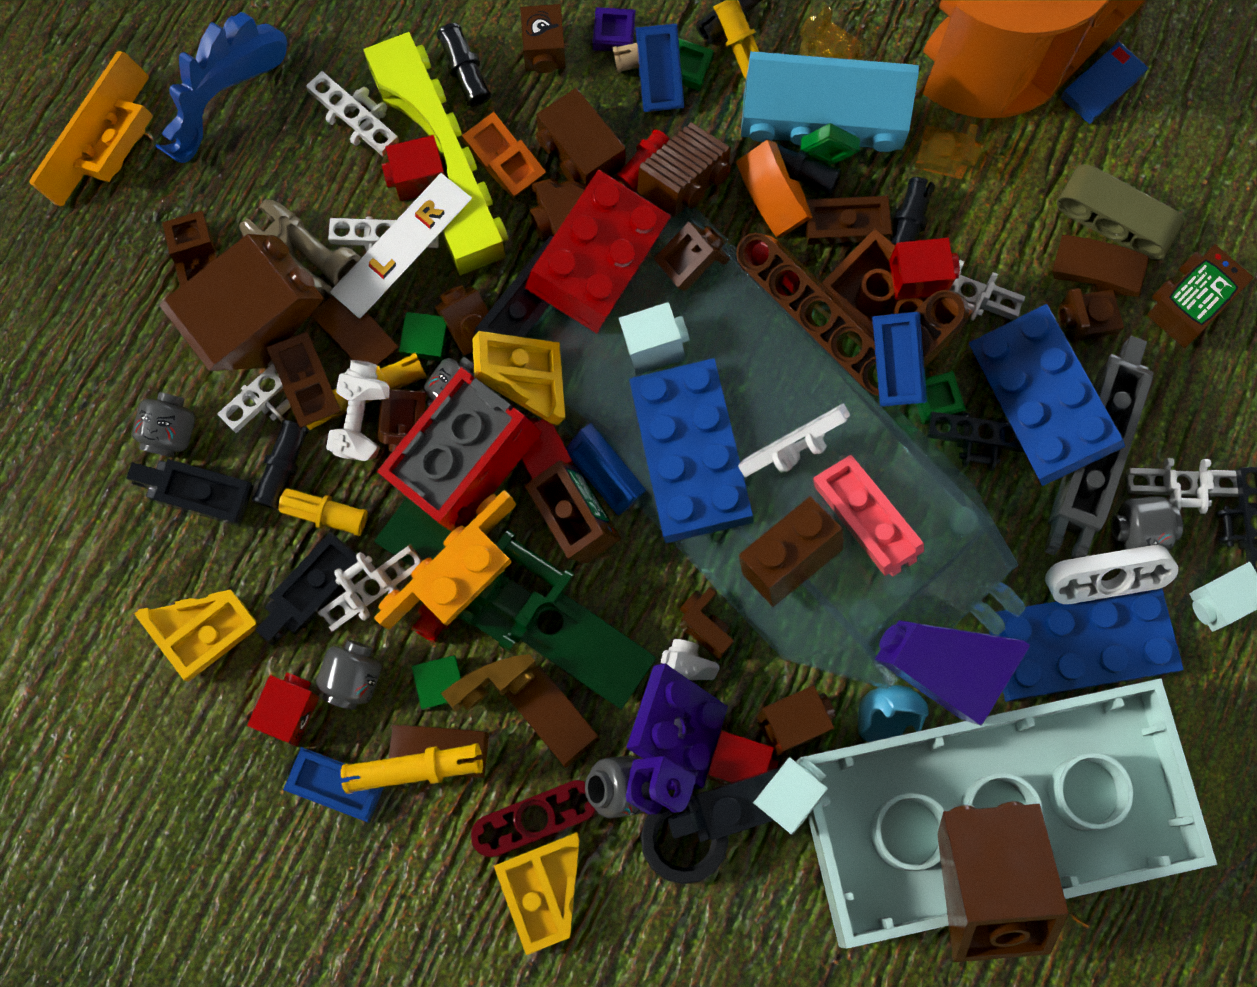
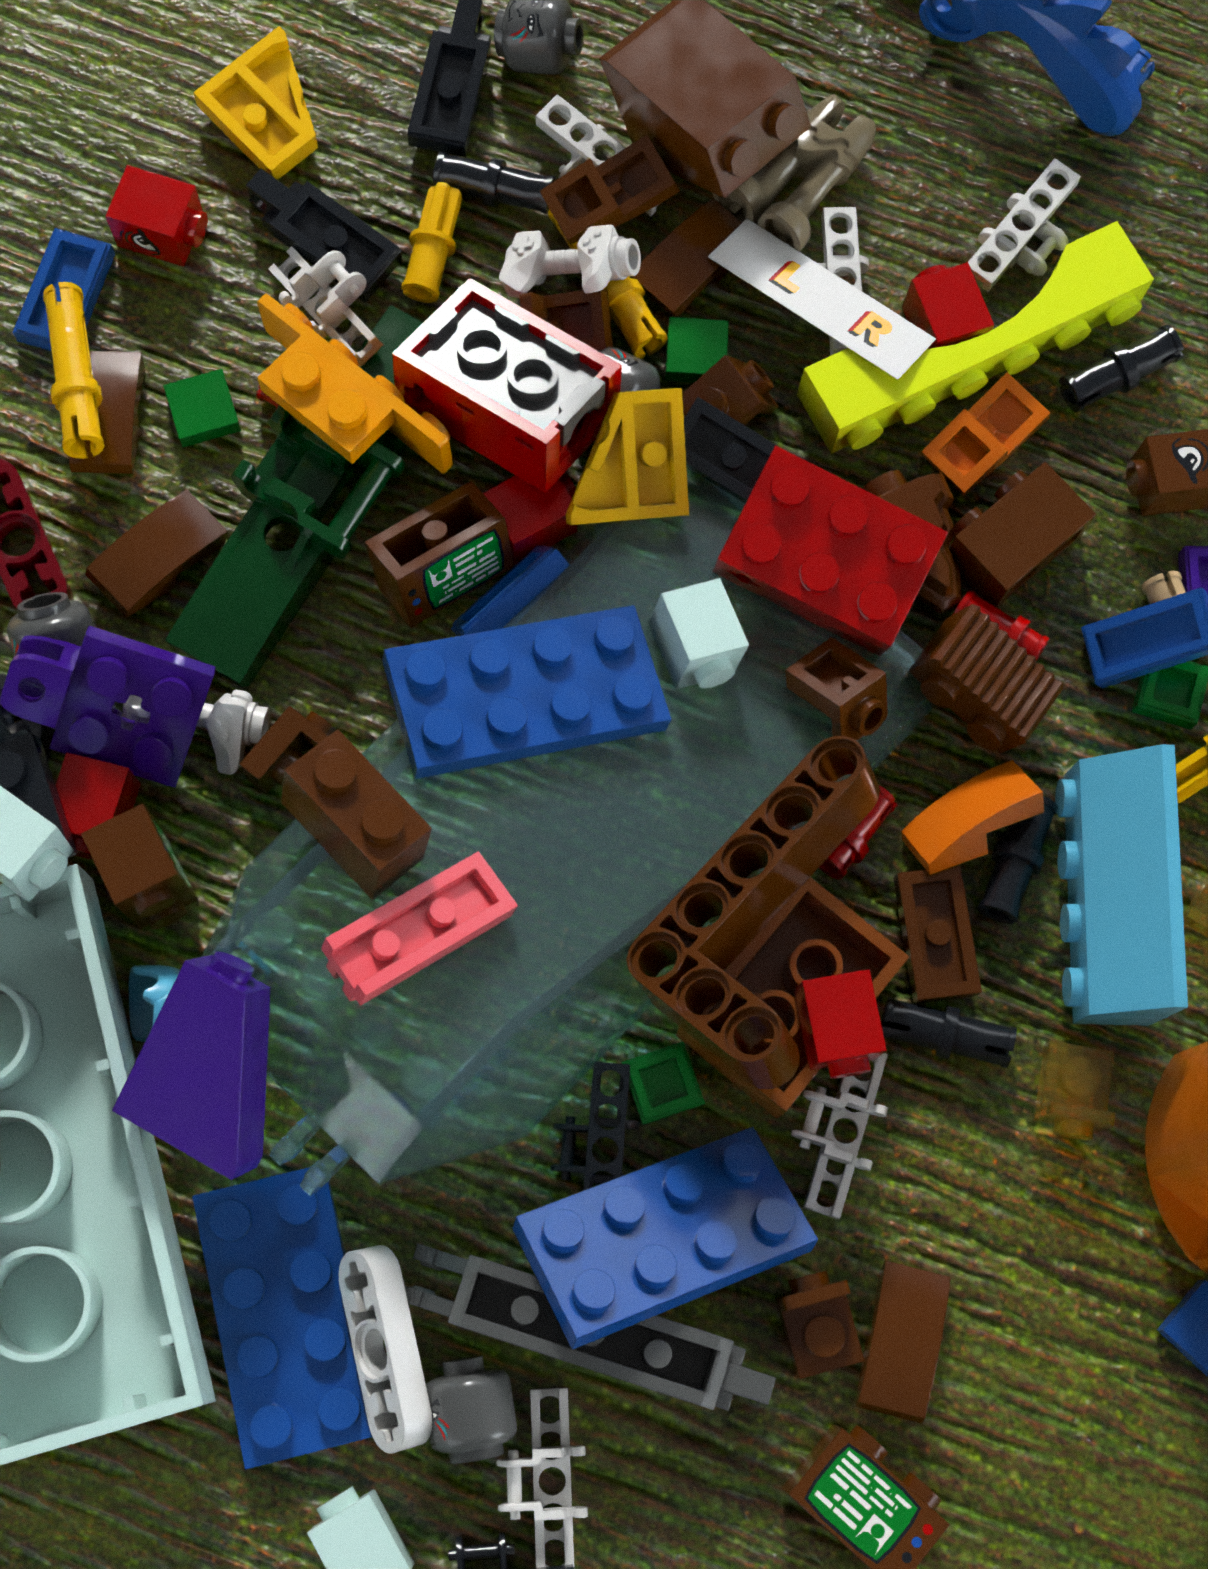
camera: 80 degrees right, 0 degrees up
reddish brown slope [162,210,218,287] -> none
dark grey head [316,640,382,710] -> none
pearl gold slope [441,654,536,712] -> none
white piece [738,403,850,477] -> none
green tile [801,123,860,166] -> none
blue tile [872,312,927,407] -> none
olive beam [1056,164,1184,261] -> none

